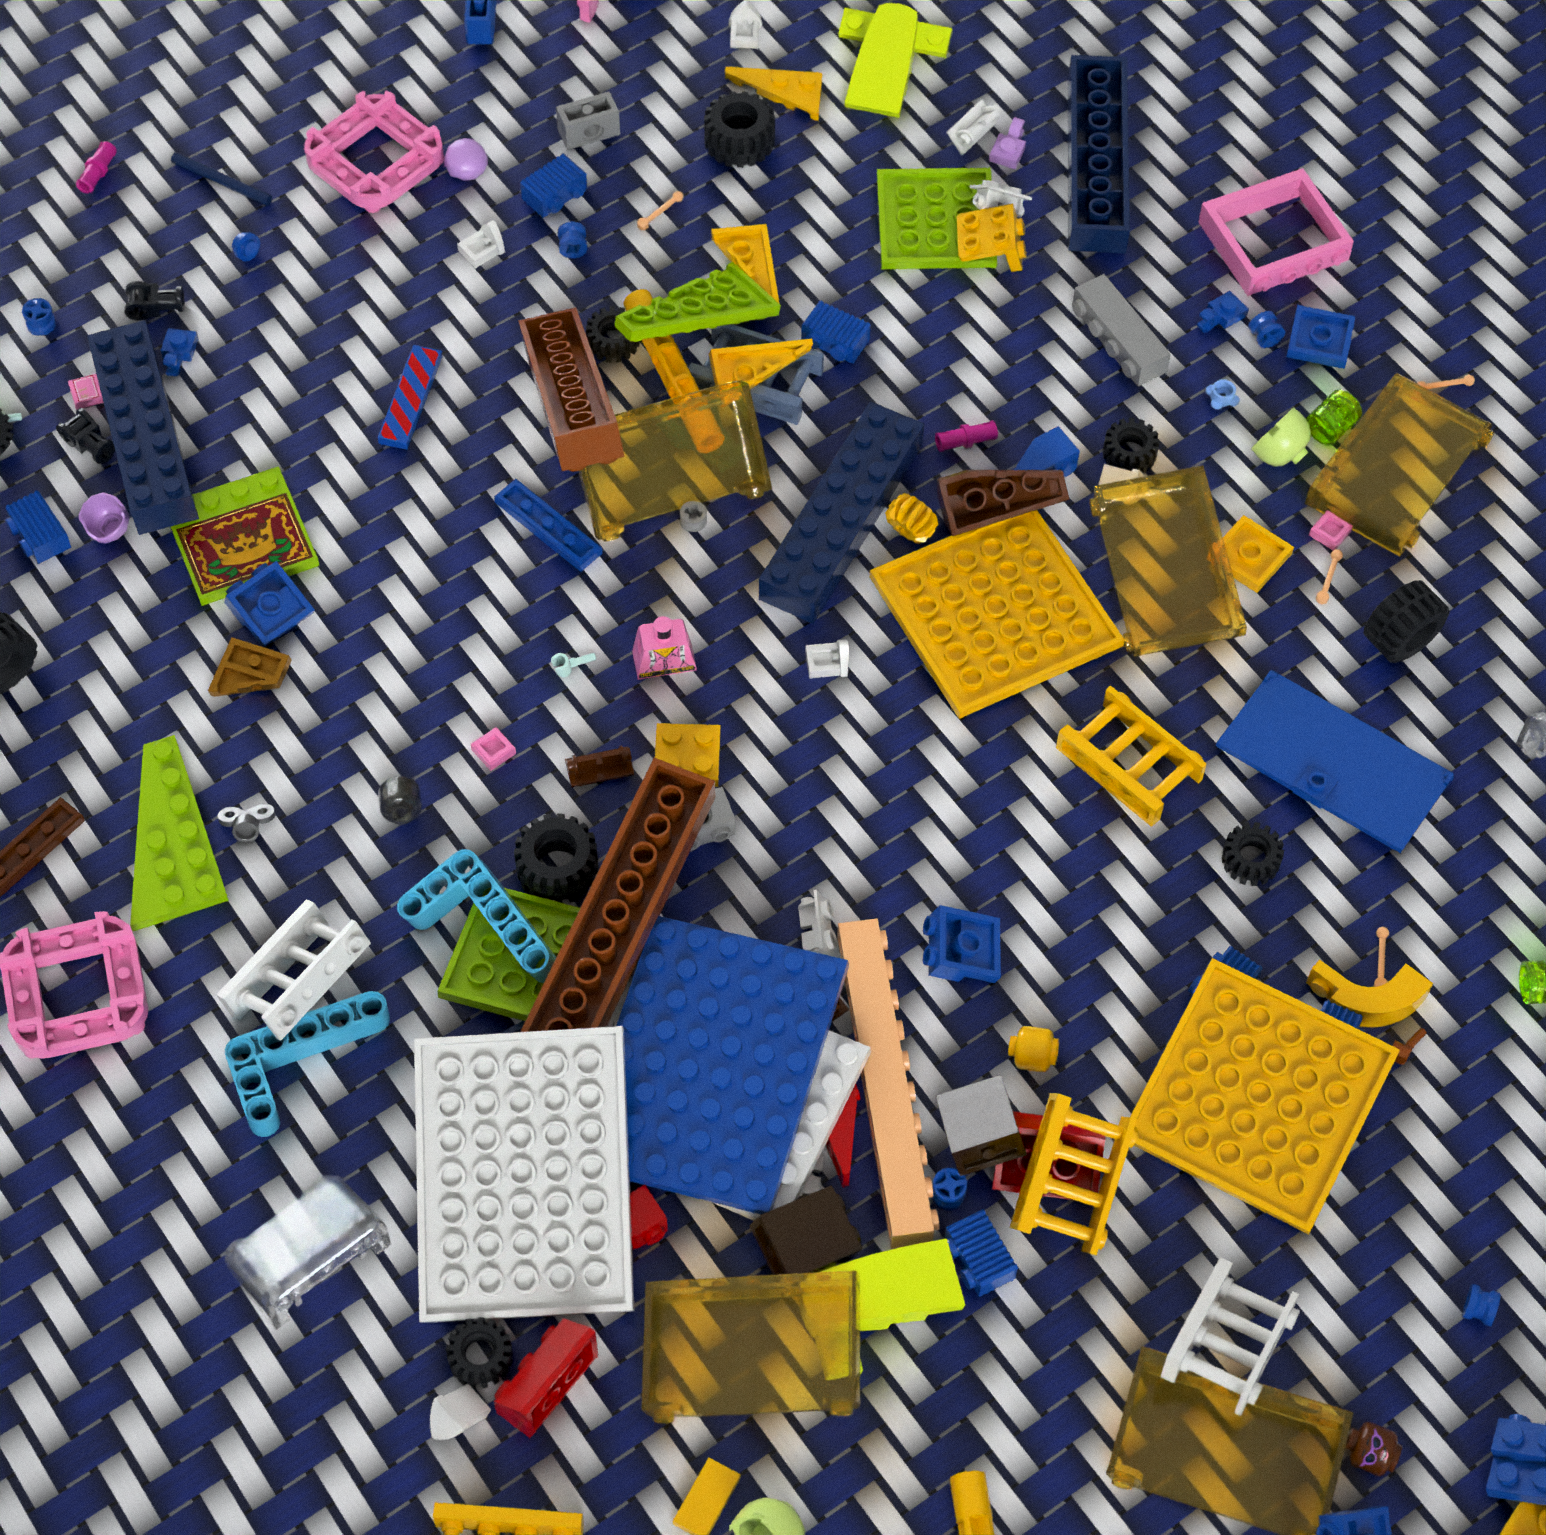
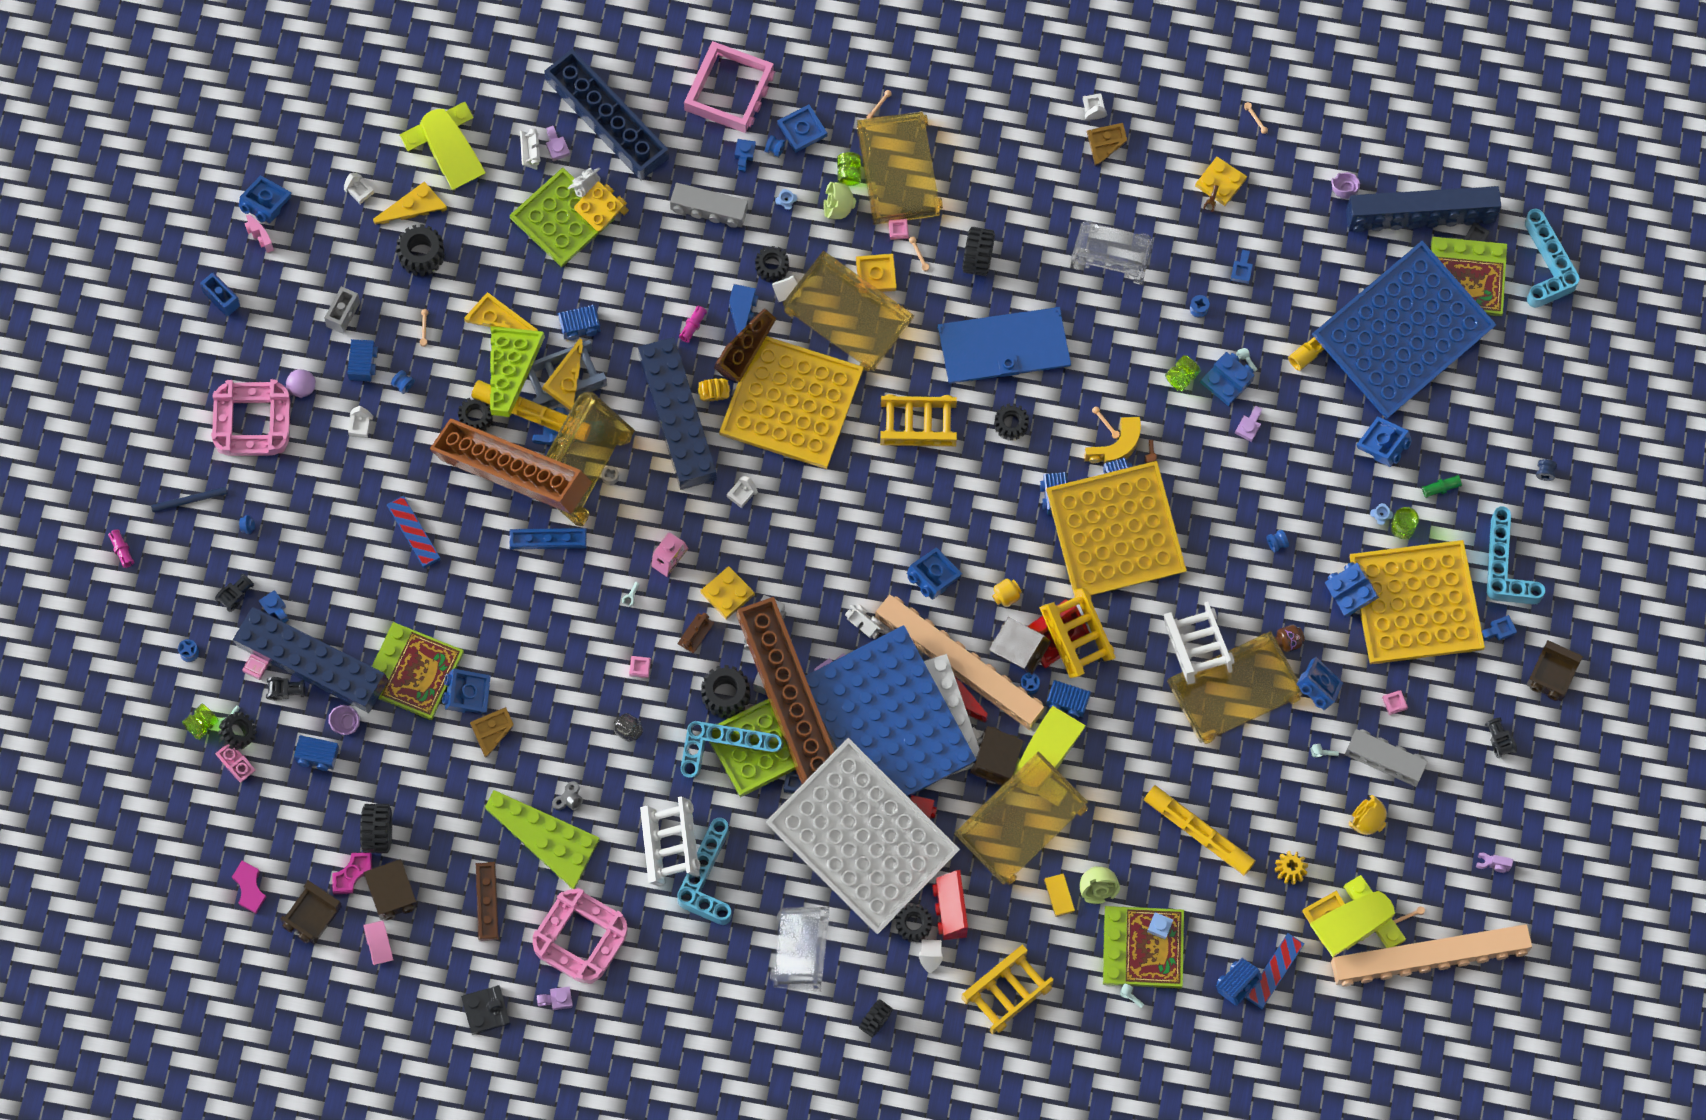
camera: 45 degrees left, 10 degrees up
none -> black tyre [859,999,893,1038]

